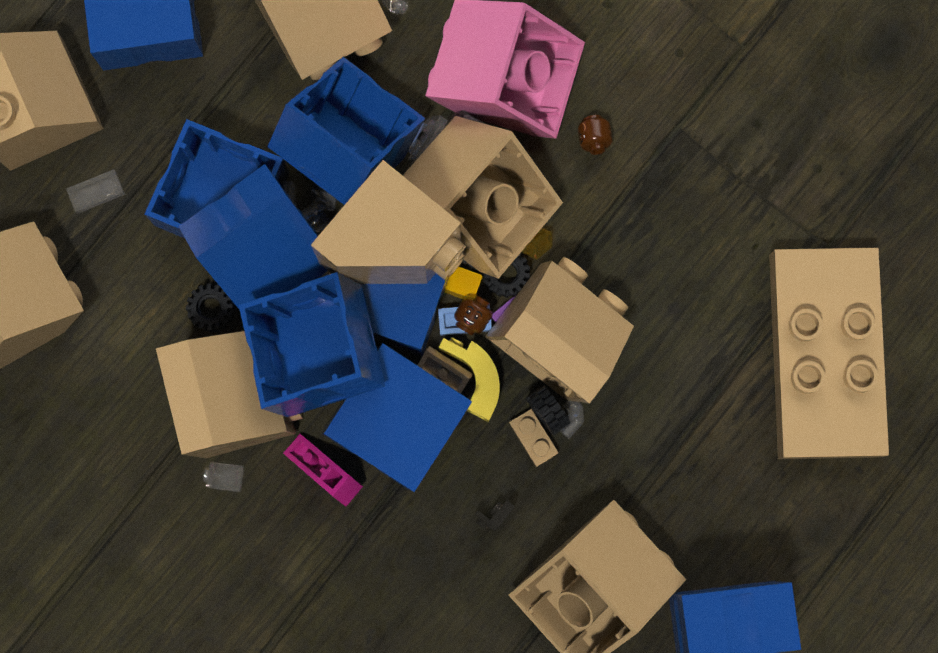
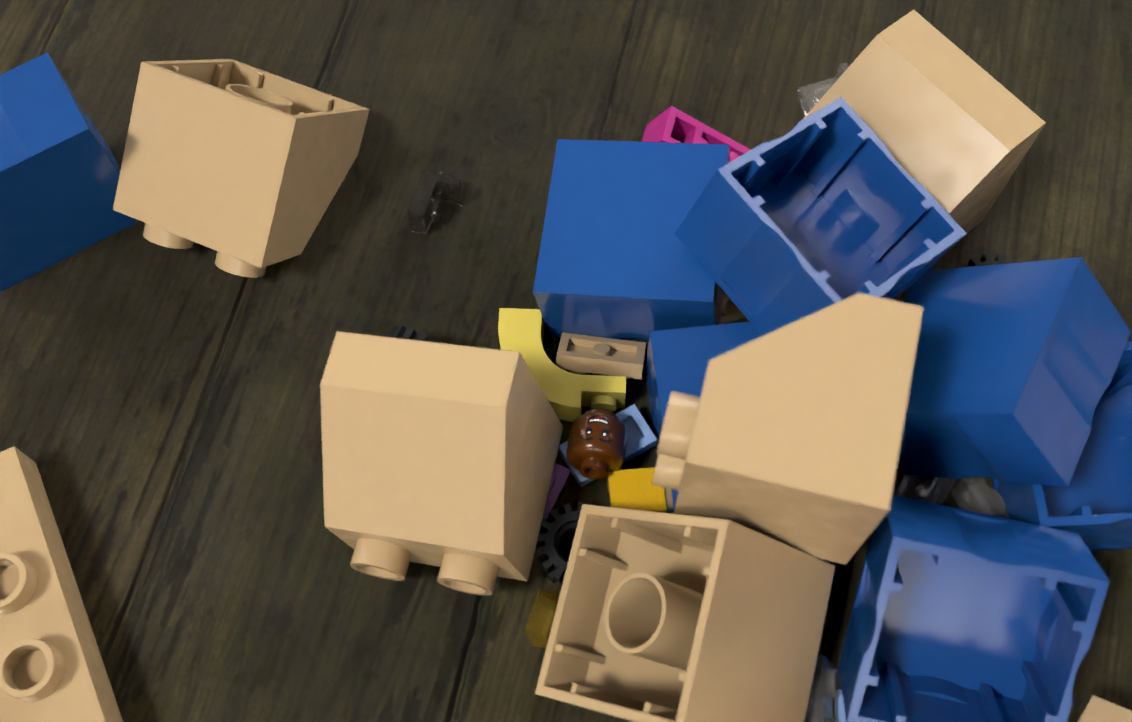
camera: 160 degrees right, 15 degrees down
tan plate [509,409,558,467] -> none

